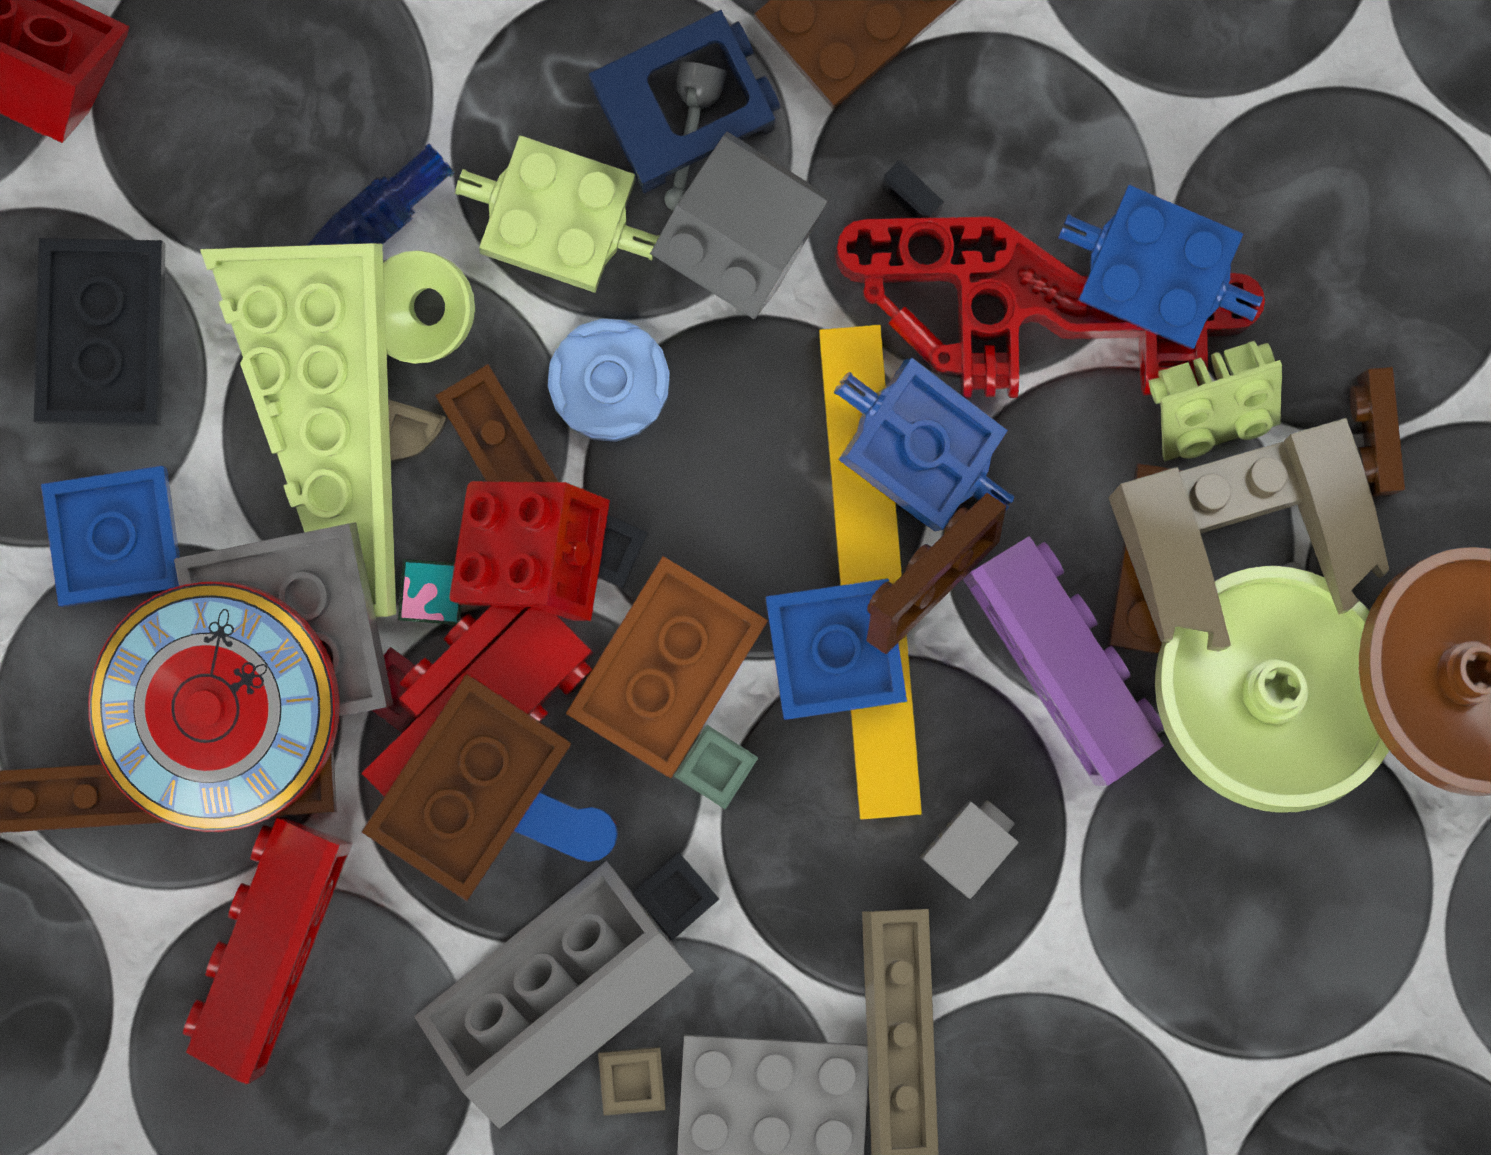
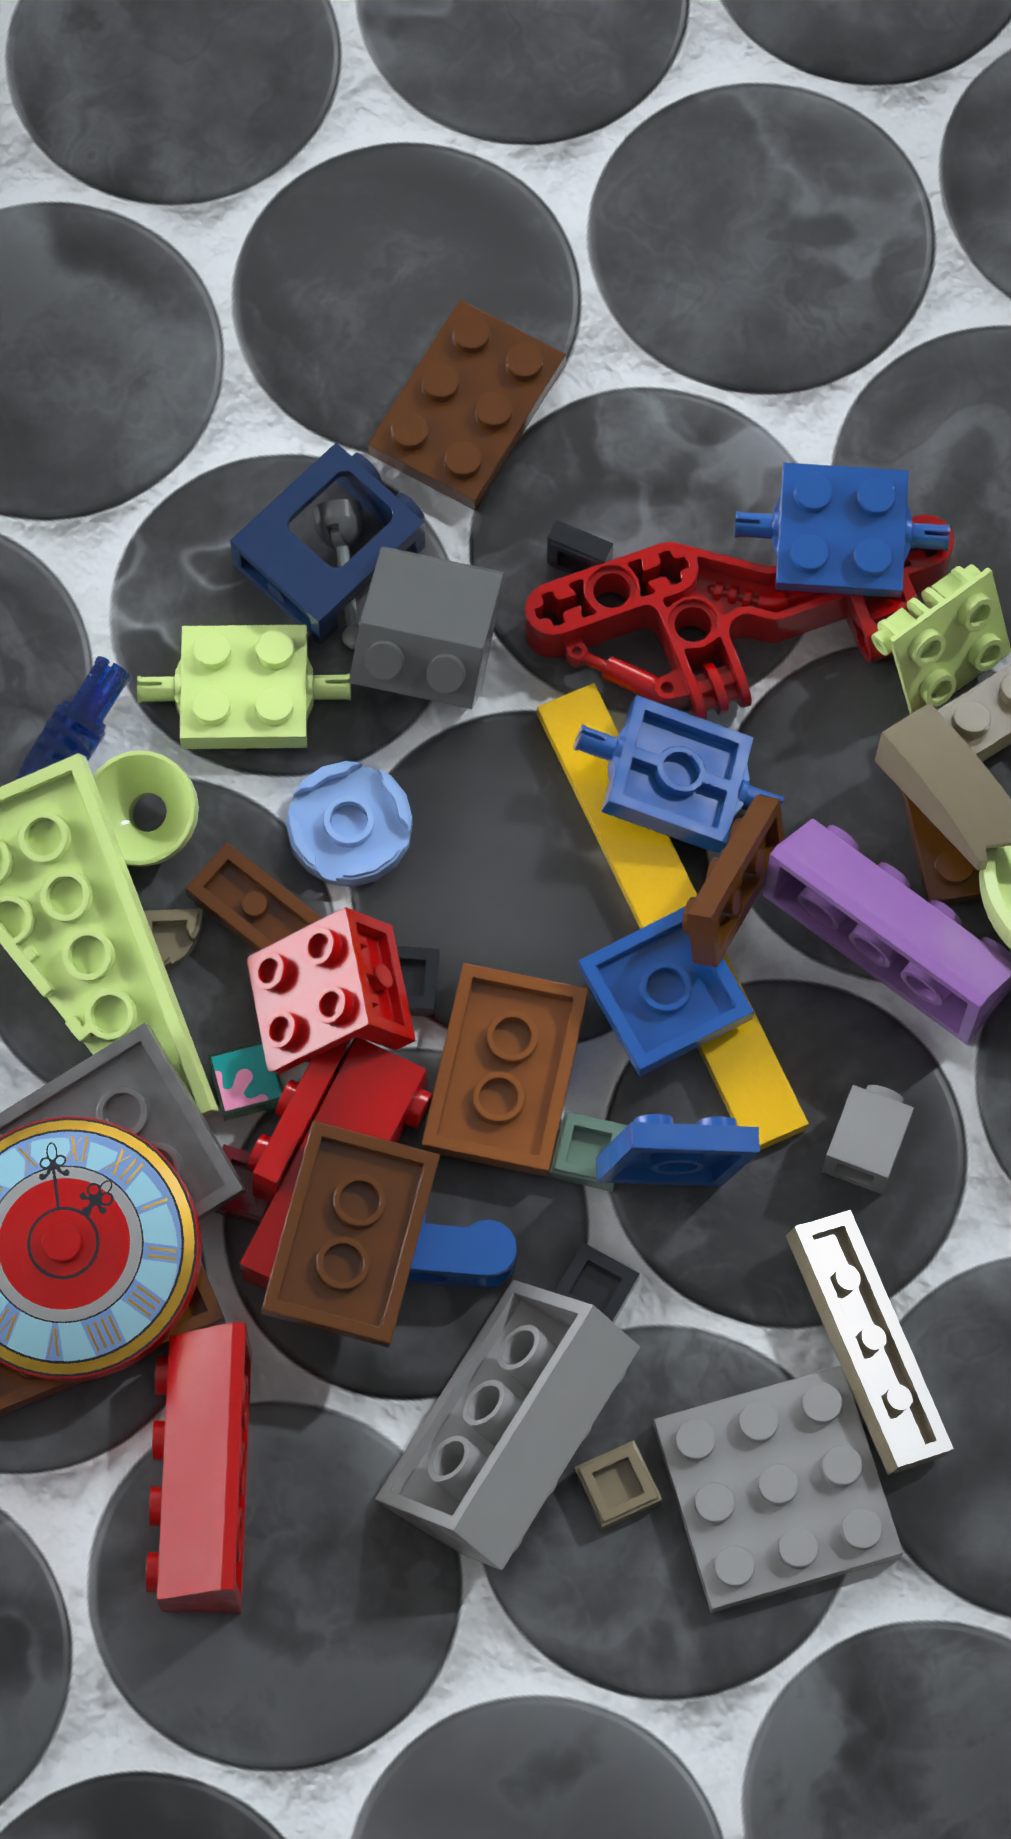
camera: 15 degrees left, 15 degrees down
none -> blue plate [596,1114,760,1187]

